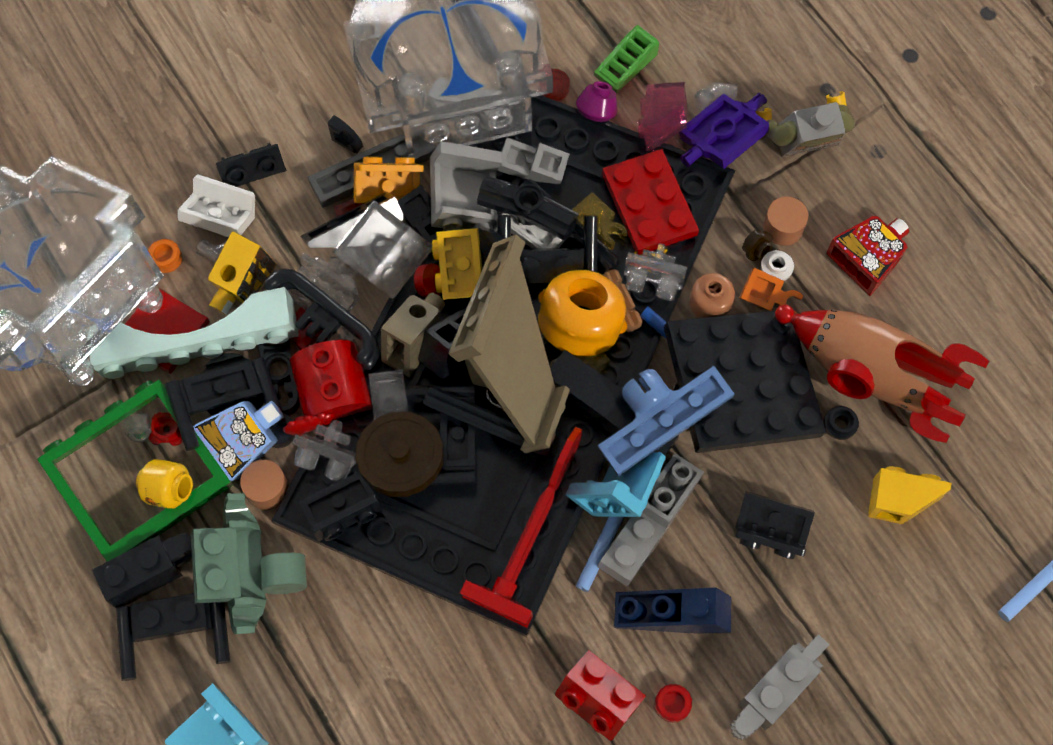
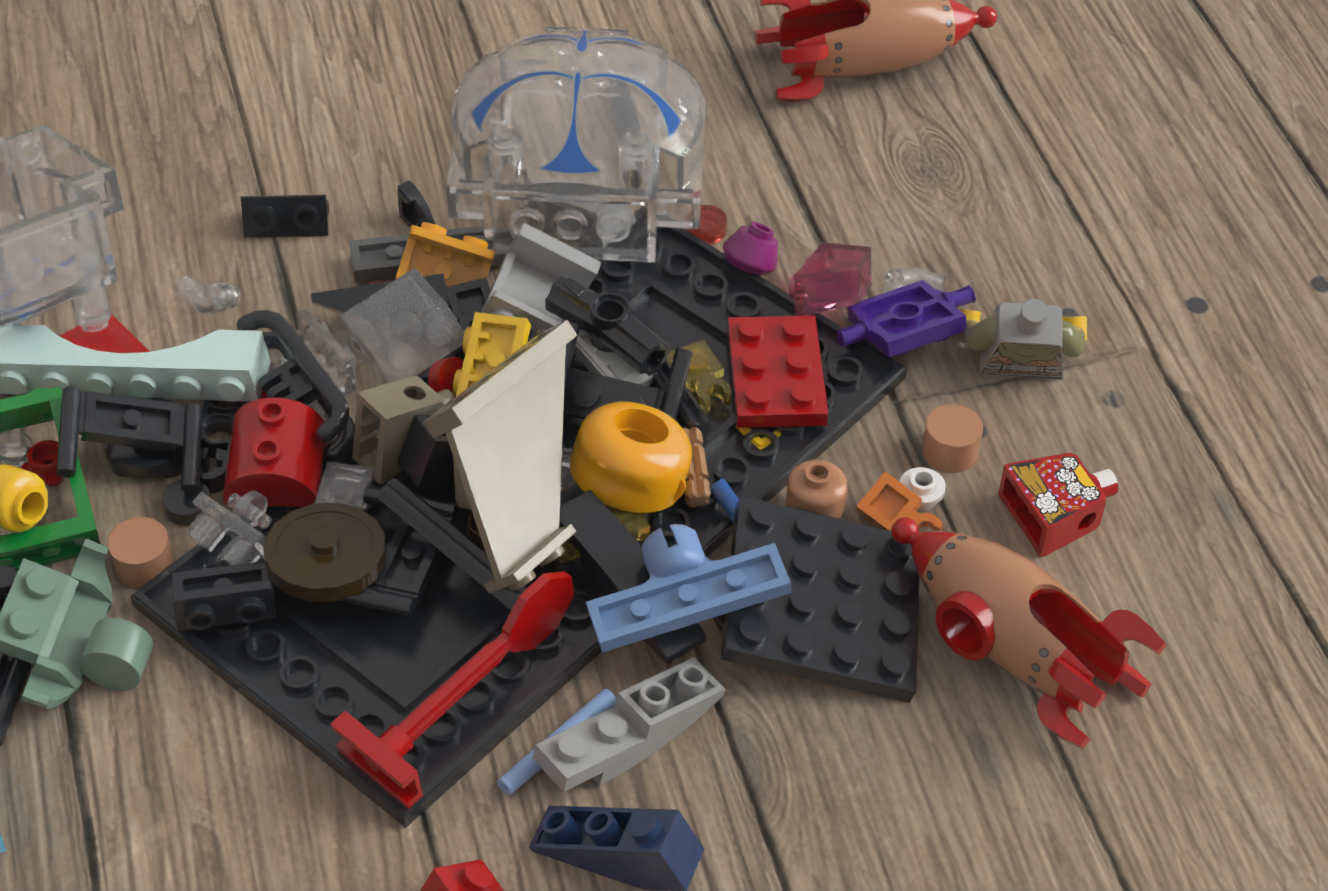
camera: 15 degrees right, 20 degrees down
orange tile [147,239,182,273] -> none
white bracket [178,174,255,237] -> none
torso [193,401,284,481] -> none
yellow torso [208,231,277,315] -> none
red piece [283,413,335,435] -> none
light grey slope [497,137,570,184] -> none
medium azure bracket [566,452,666,517] -> none
bright green slope [594,25,659,93] -> none
clear hips [624,243,687,301] -> none
black bracket [734,491,815,559] -> none
dark brown plate [742,230,773,261] -> none
black plate [824,406,859,440] -> none
yellow slope [868,466,952,524] -> none

